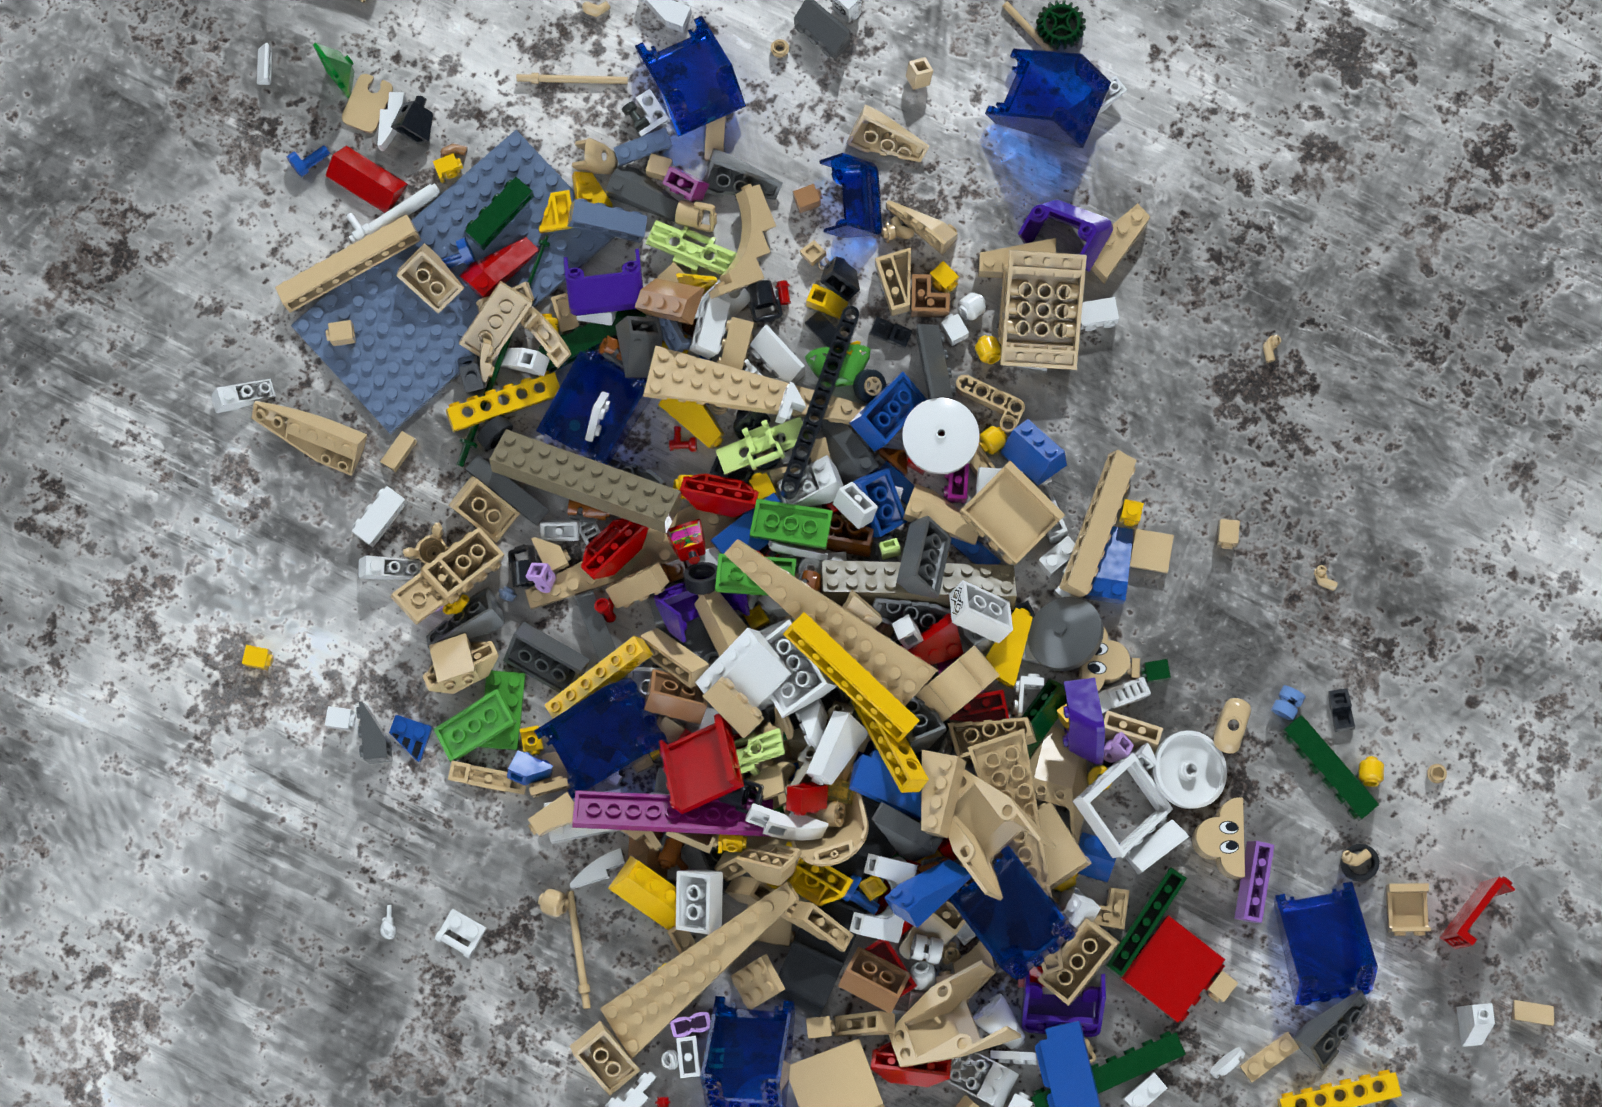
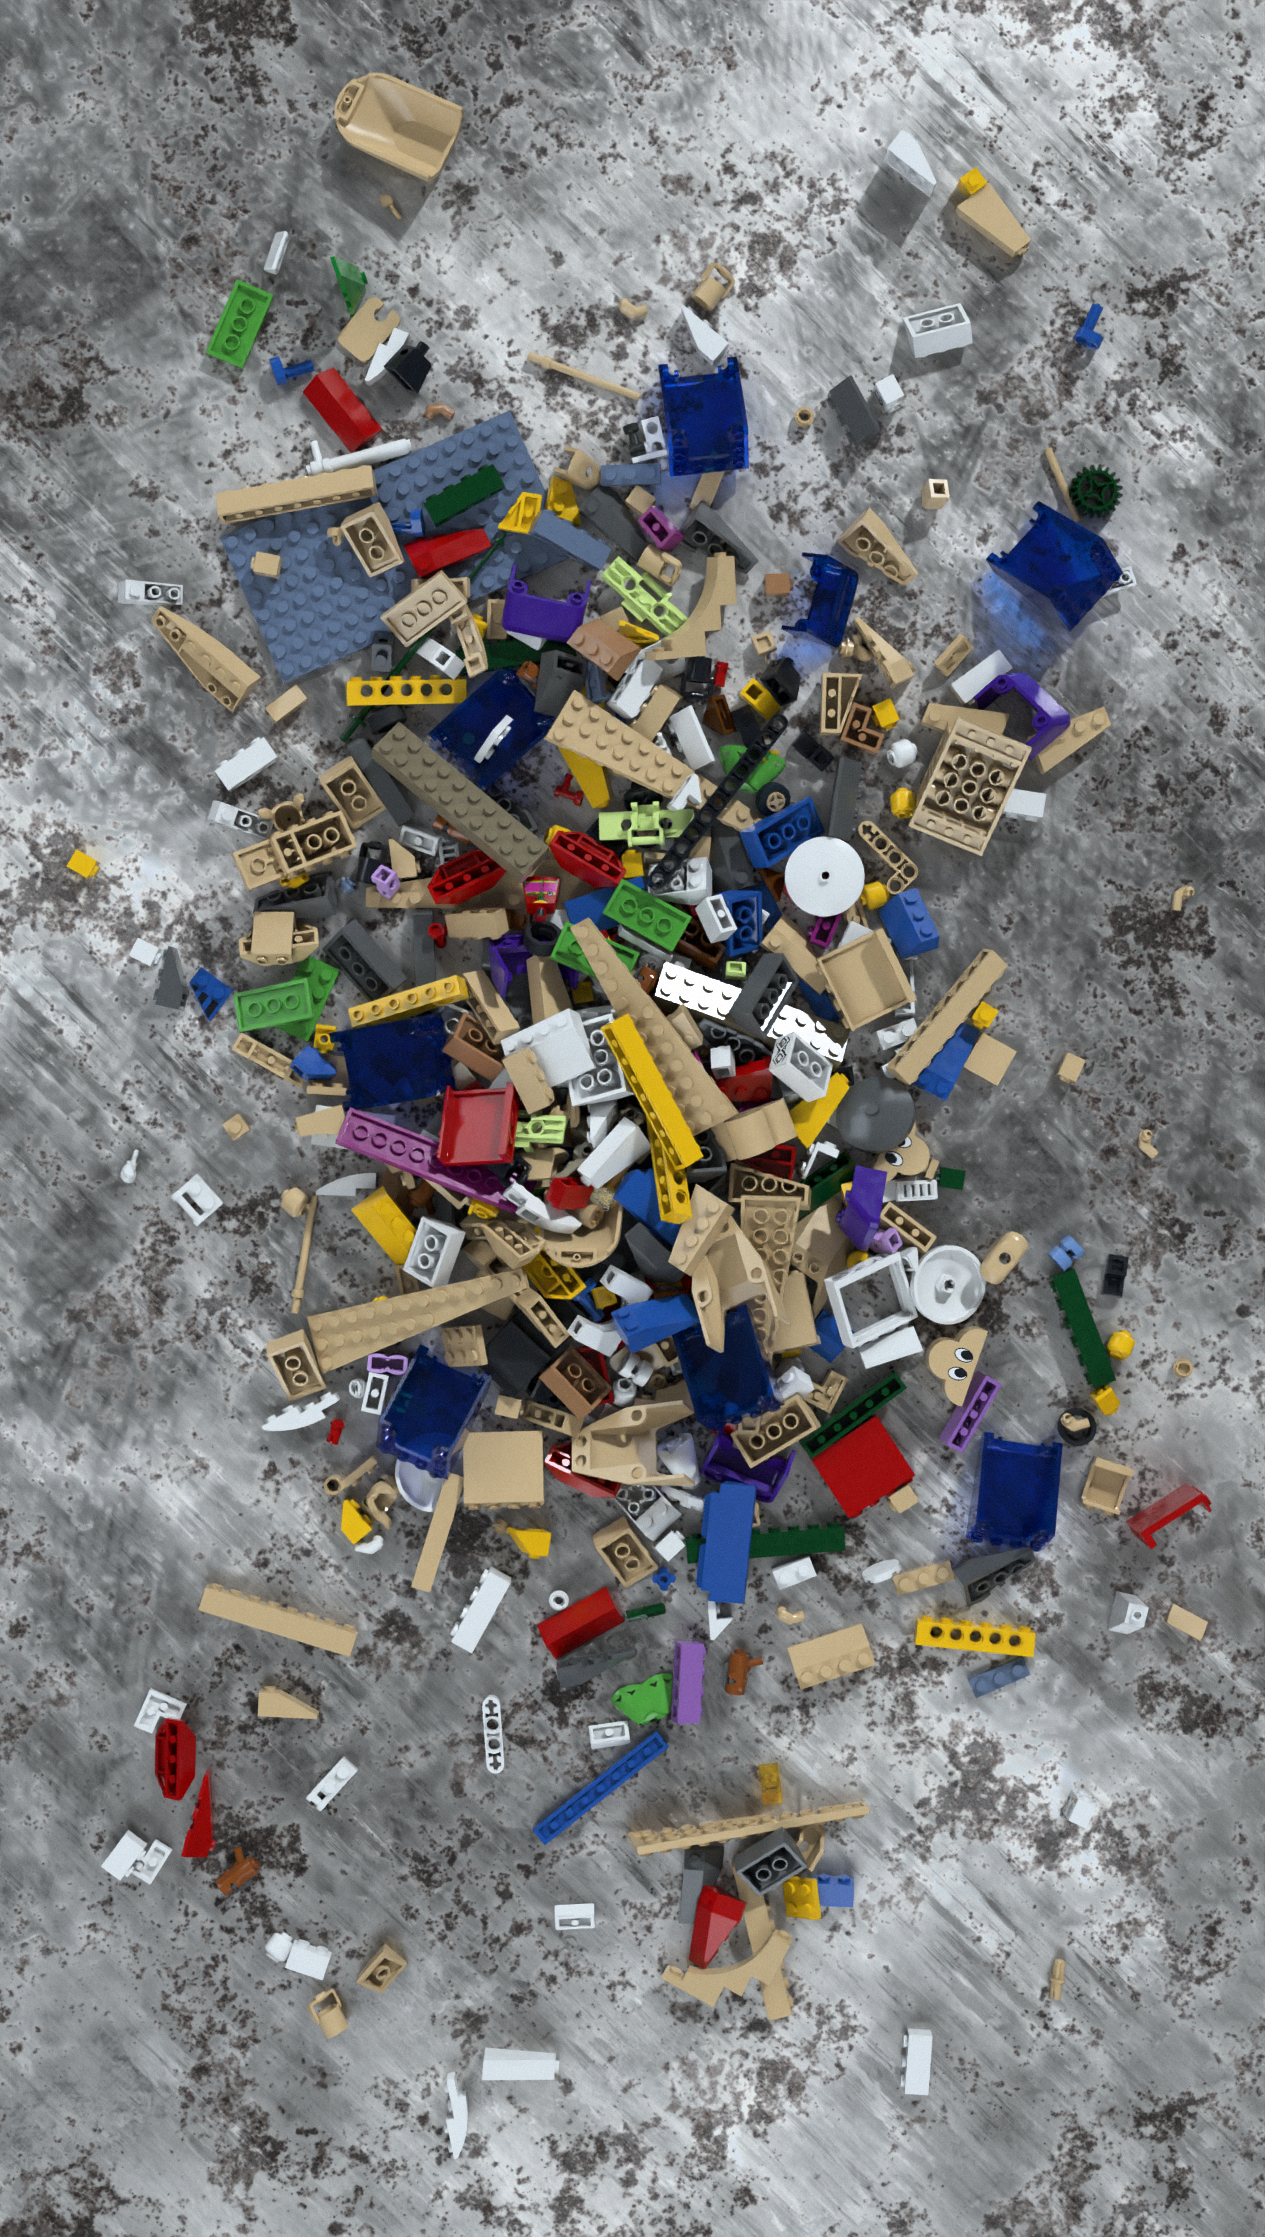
camera: 20 degrees right, 10 degrees up
yellow brick [433,153,463,183] -> none
tan slope [480,338,494,382] -> none
white brick [941,314,969,346] -> none
none -> bright green plate [206,279,274,369]
none -> tan plate [222,1113,251,1141]
none -> tan tile [327,527,345,546]
none -> black torso [525,1375,568,1410]
none -> reddish brown slope [702,694,737,736]
none -> tan plate [934,634,974,677]
none -> white brick [949,649,1013,706]
none -> yellow slope [1088,1384,1121,1416]

